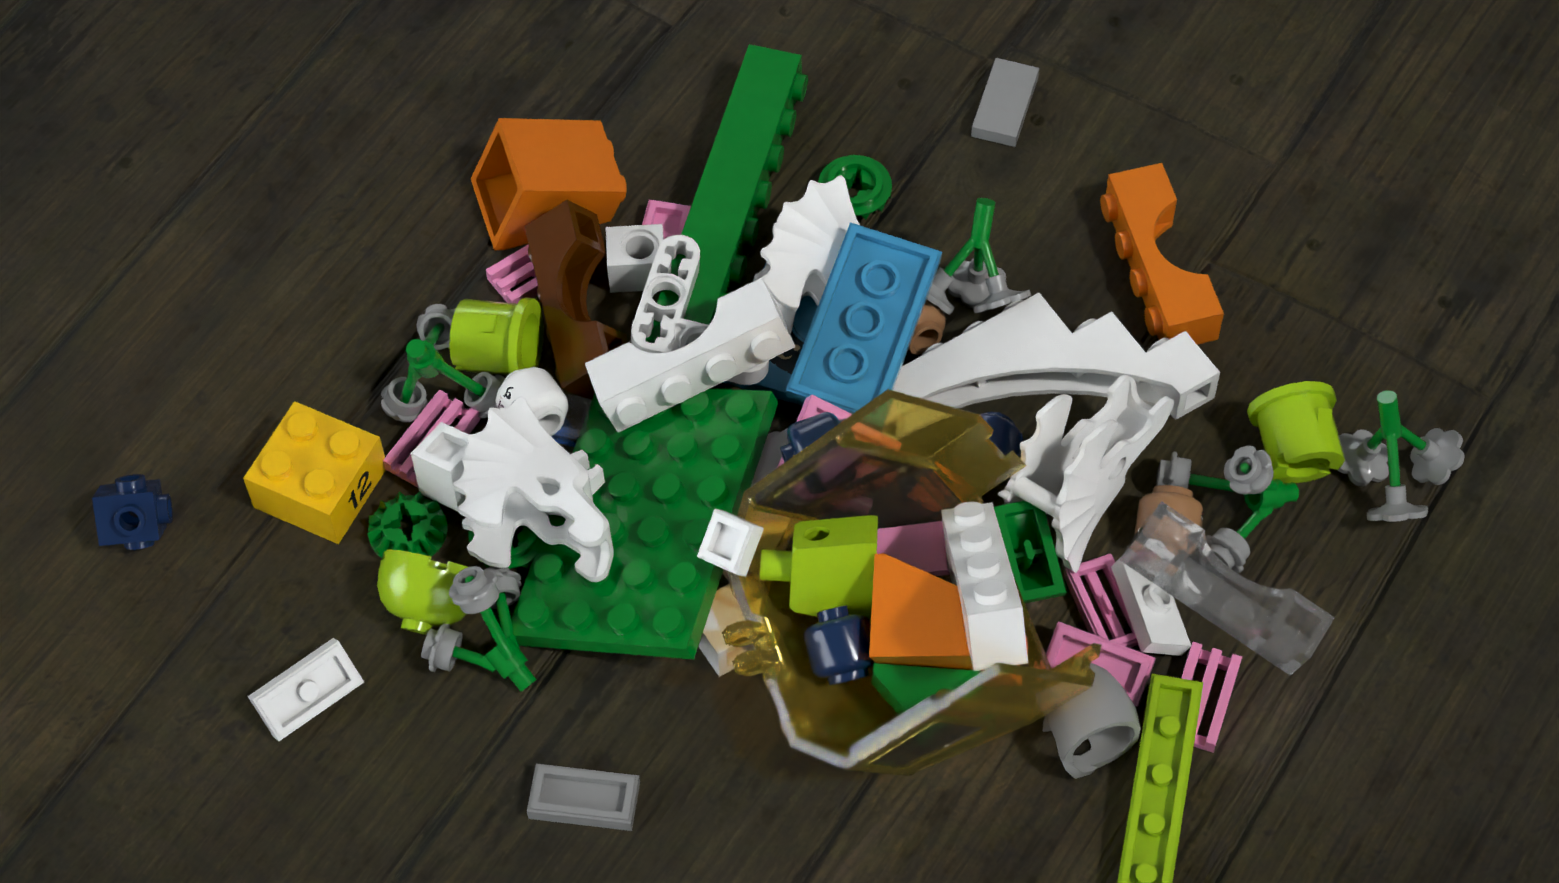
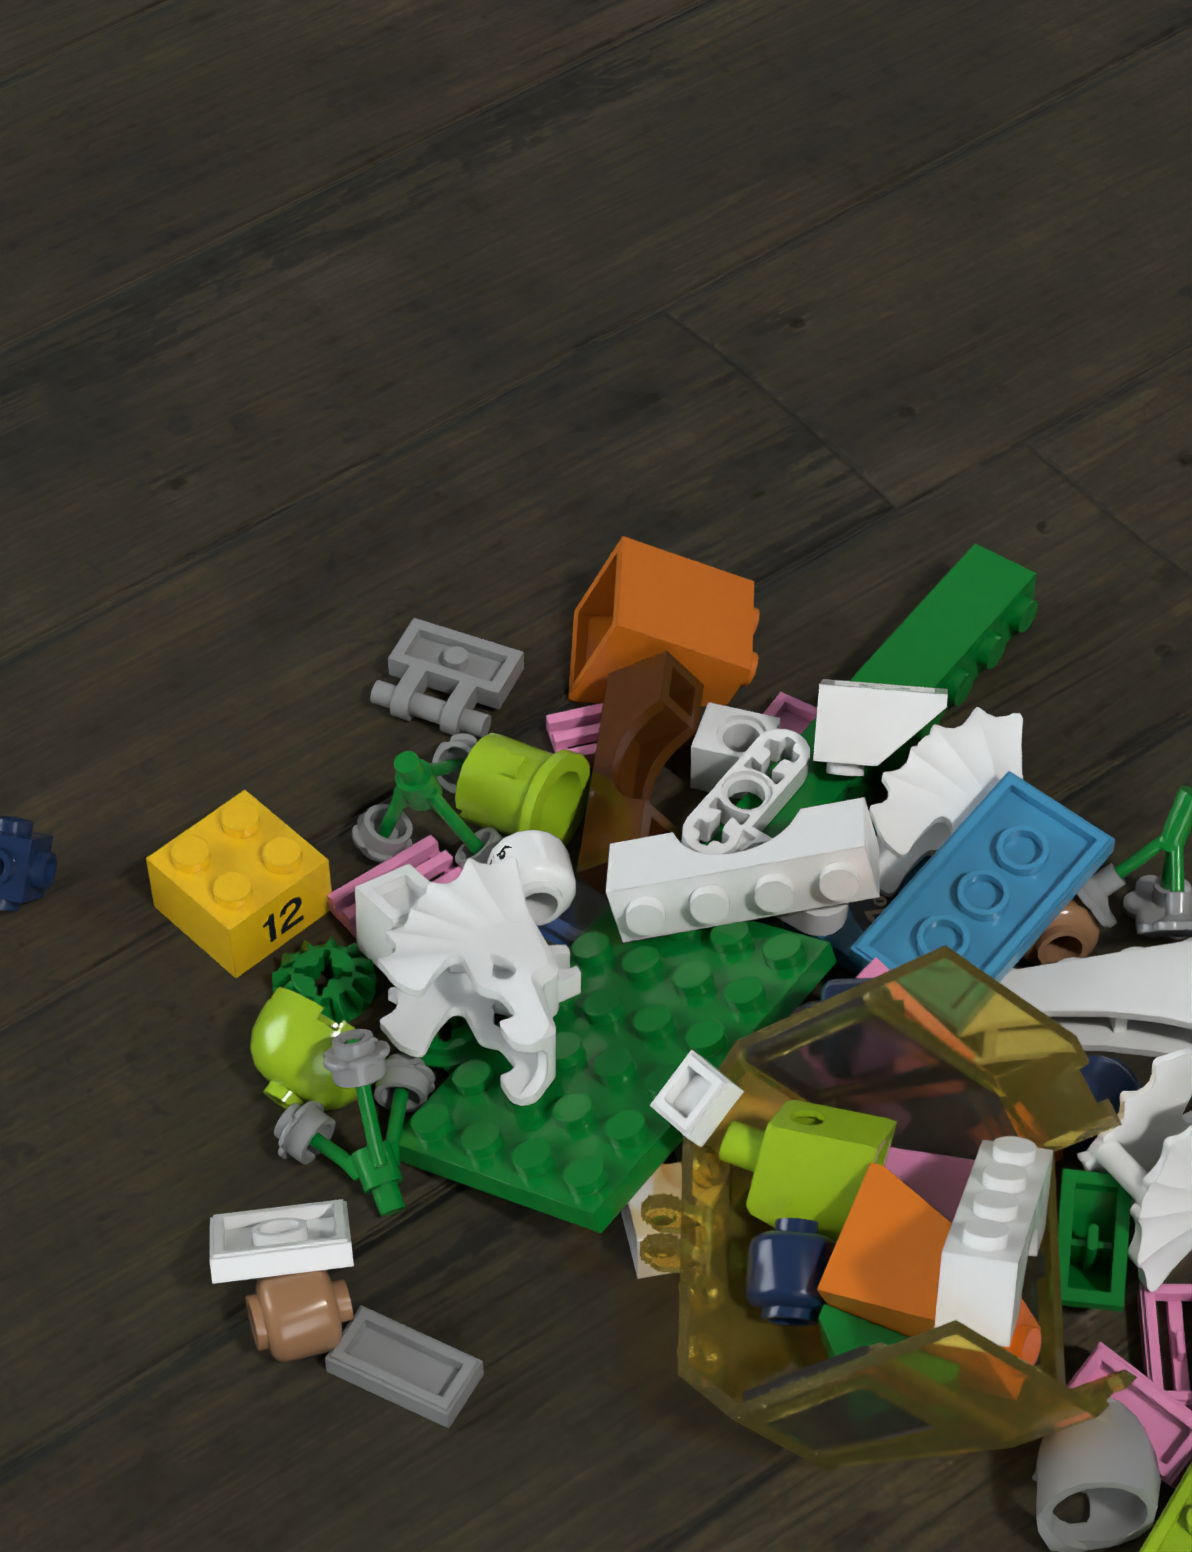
camera: 20 degrees right, 10 degrees down
white plate [248,638,364,741] -> none
green gear [818,155,892,220] -> none
none -> white tile [210,1199,354,1284]
none -> medium nougat head [245,1270,354,1362]
none -> light grey plate [370,618,524,738]
none -> white slope [813,679,948,776]

